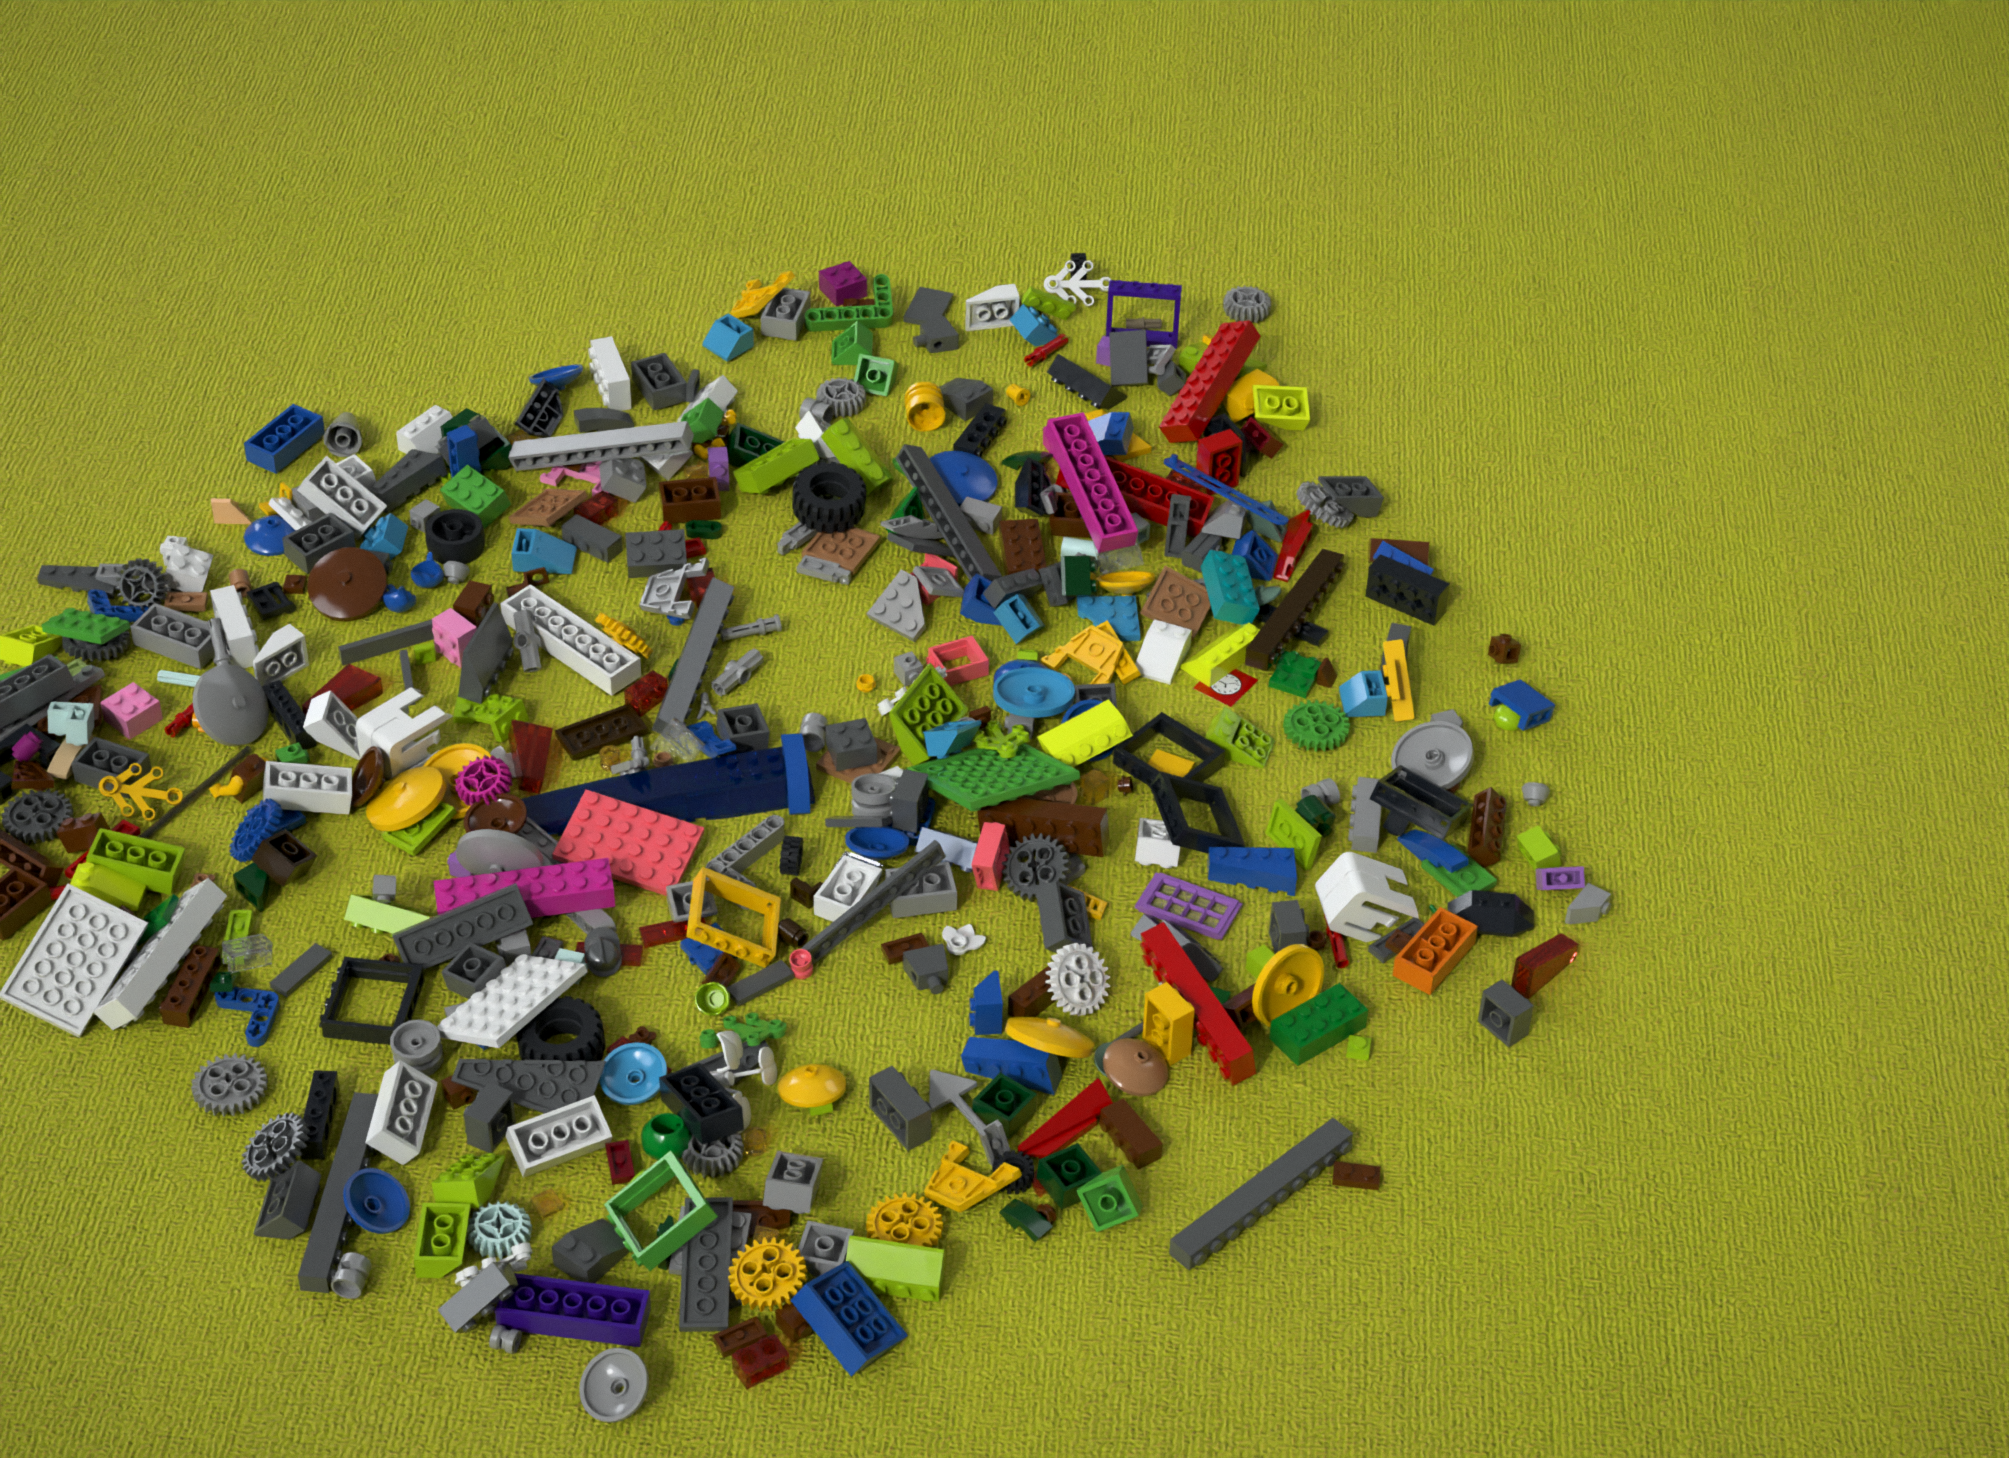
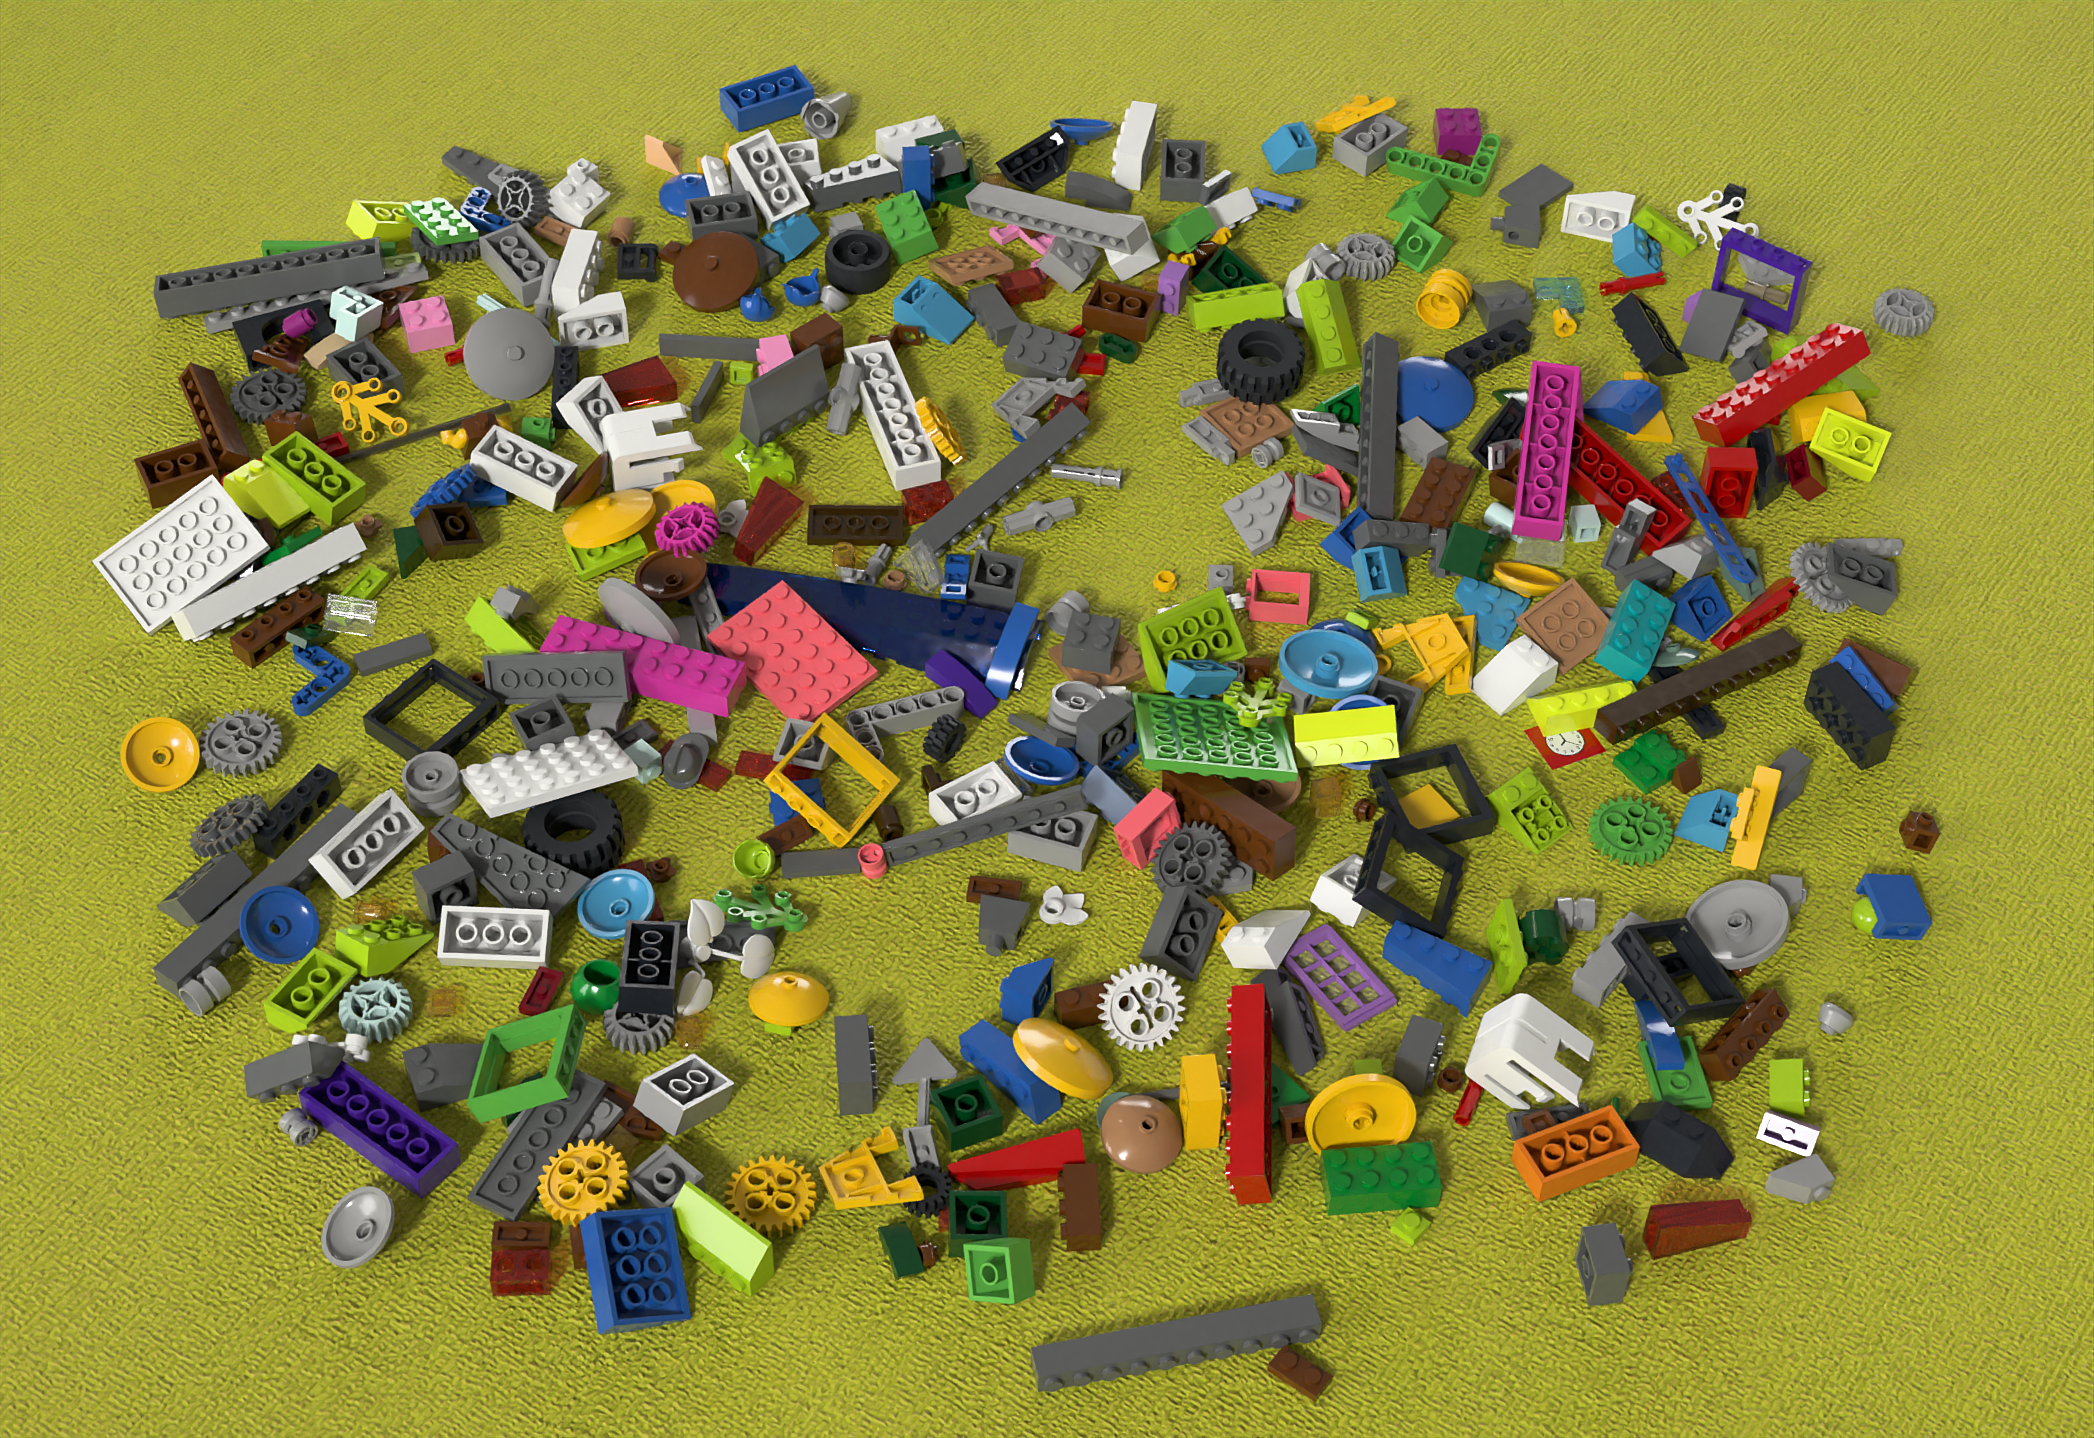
camera: 30 degrees right, 5 degrees up
none -> yellow dish [120,717,200,793]
none -> clear yellow bush [353,900,386,923]
none -> dark purple slope [925,649,998,720]
none -> white slope [1221,910,1311,969]
none -> plate [1251,187,1302,213]
none -> light grey wheel [1251,437,1284,468]
none -> clear light blue plate [1533,277,1585,314]
none -> light grey plate [1738,254,1795,286]
none -> light grey hinge [1833,538,1903,560]

